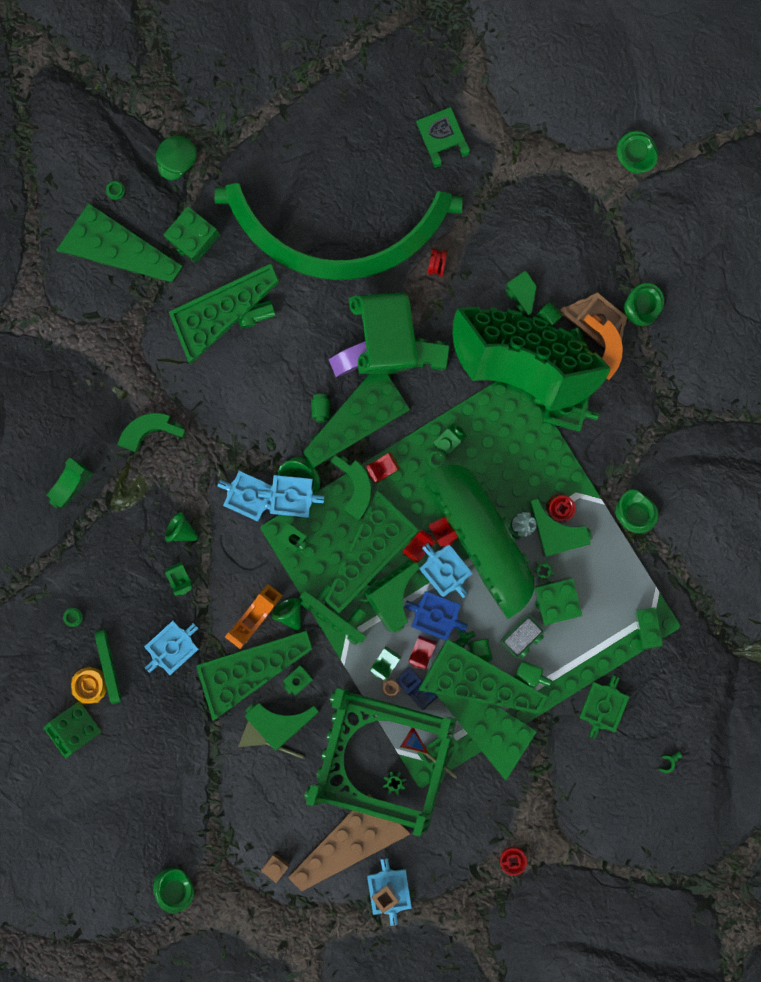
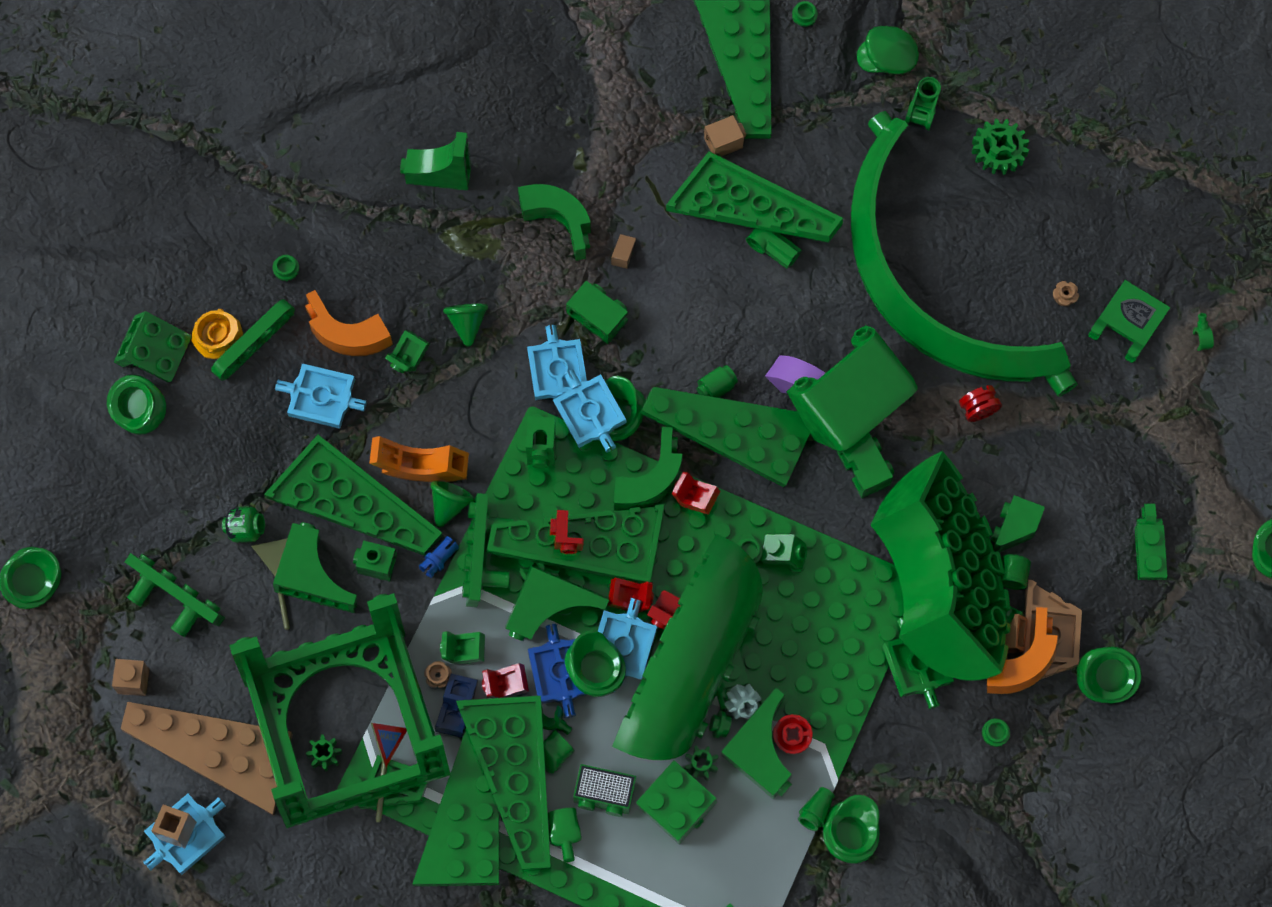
camera: 55 degrees right, 15 degrees down
green brick [163,206,220,264] -> none
none -> green piece [107,375,167,435]
none -> green plate [125,553,225,637]
none -> green head [222,506,265,543]
none -> orange arch [305,290,393,356]
none -> blue pin [419,536,459,578]
none -> red bracket [550,510,584,554]
none -> green piece [564,630,626,697]
none -> green brick [566,281,628,344]
none -> medium nougat piece [611,234,636,269]
none -> medium nougat brick [704,116,746,157]
none -> green plate [709,710,732,739]
none -> green cone [798,787,834,831]
none -> green piece [905,77,941,130]
none -> green gear [971,119,1029,175]
none -> green plate [982,719,1010,747]
none -> medium nougat piece [1005,614,1027,653]
none -> medium nougat plate [1053,281,1079,306]
none -> green hinge [1135,504,1167,580]
none -> green piece [1193,313,1214,351]

